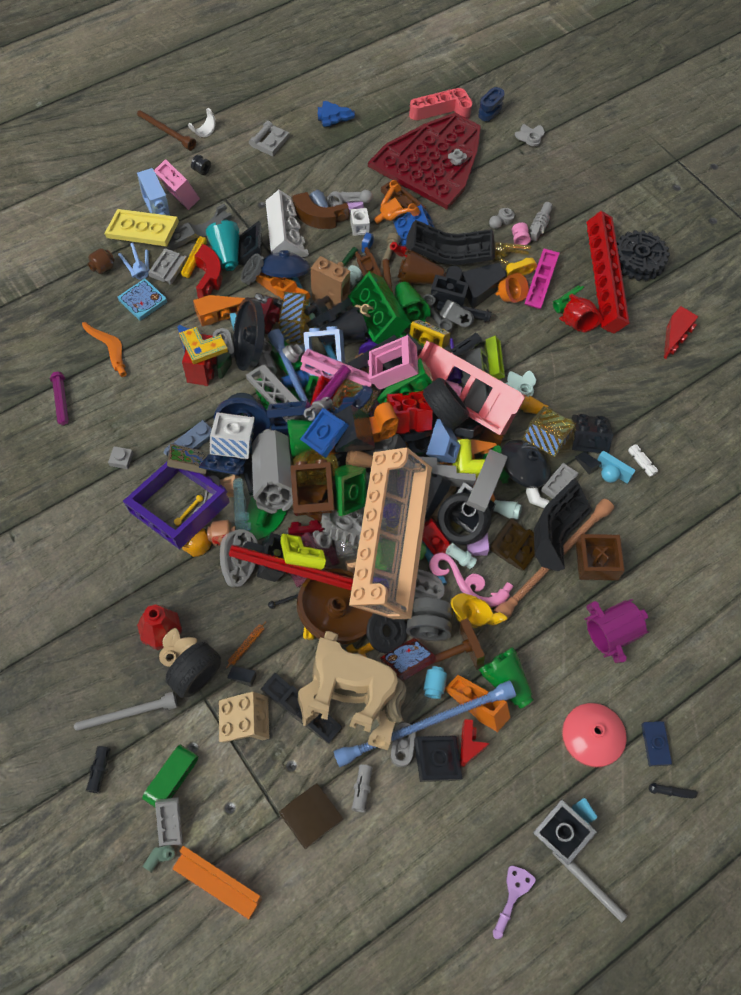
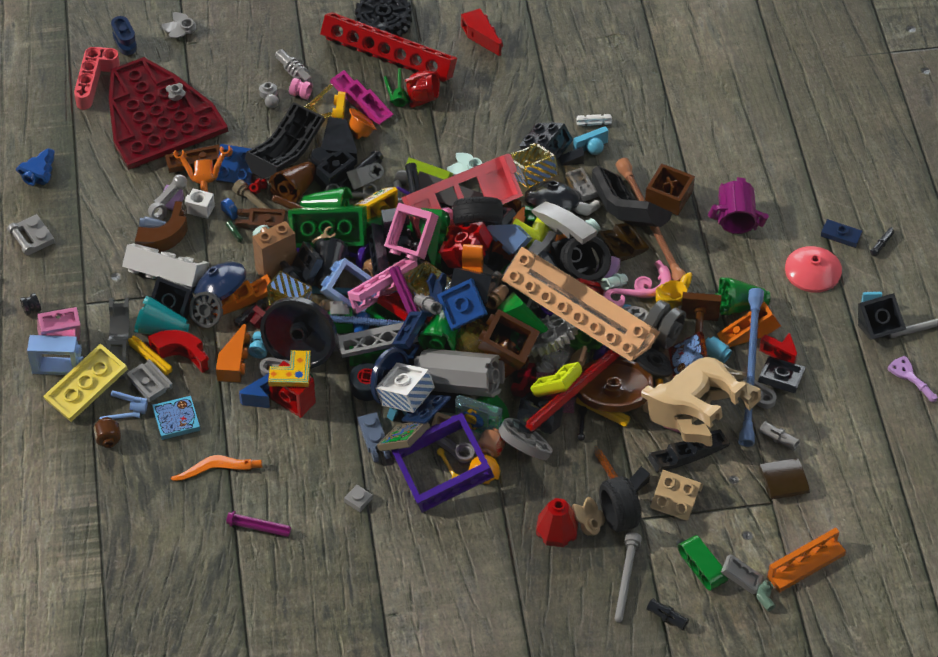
camera: 60 degrees left, 10 degrees down
dark blue piece [353,385,373,409] -> none

